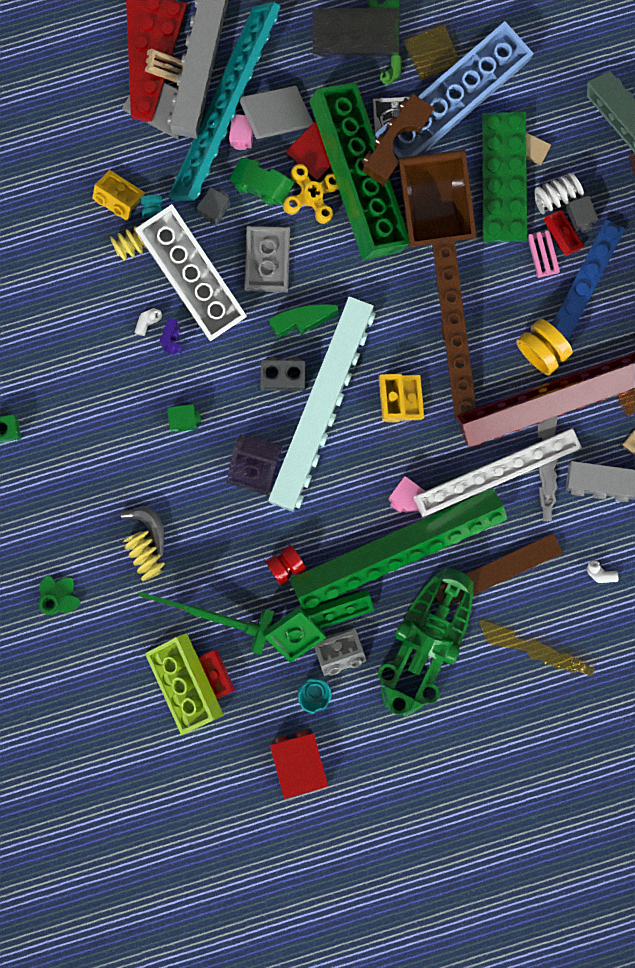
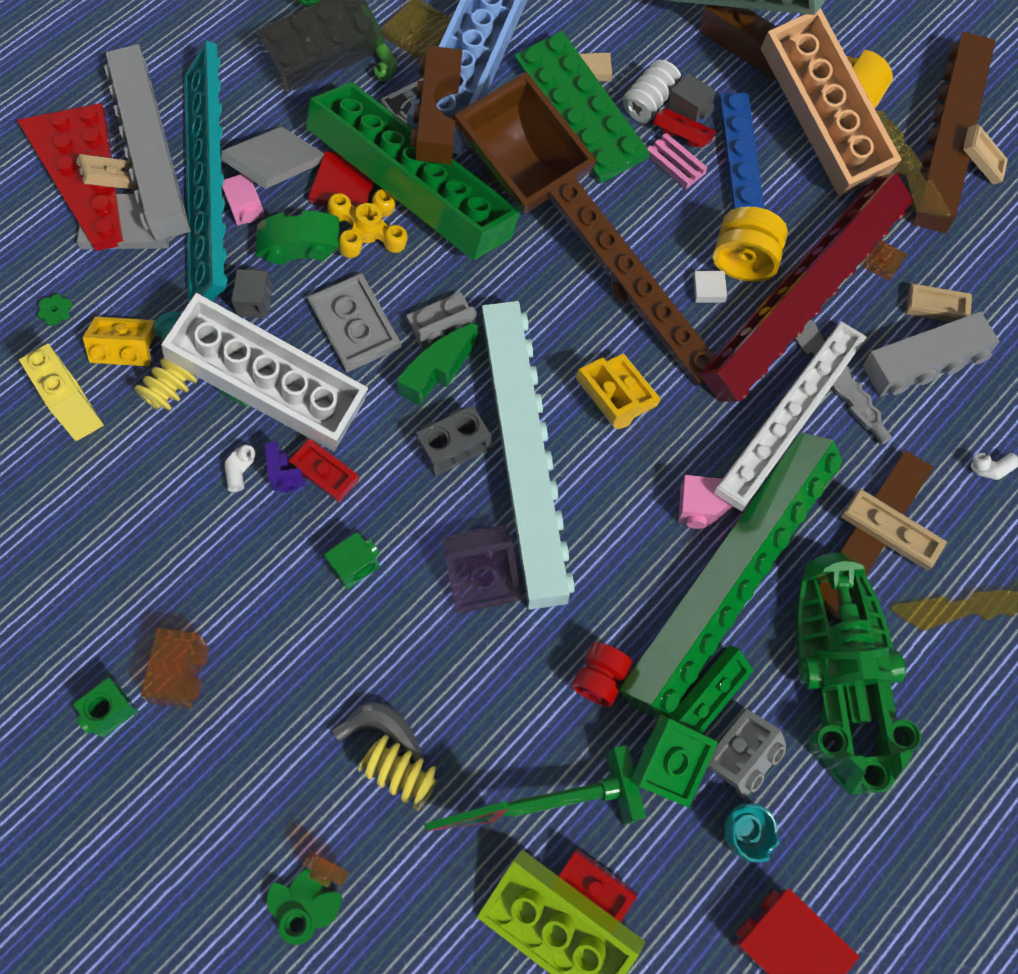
camera: 35 degrees left, 15 degrees down
none -> light yellow window [19,343,104,441]
none -> green plant [38,294,73,326]
none -> clear orange brick [141,628,209,709]
none -> red plate [288,438,360,503]
none -> clear orange plate [303,851,349,888]
none -> light grey bracket [406,292,477,350]
none -> white tile [693,271,727,303]
none -> tan tile [841,488,947,571]

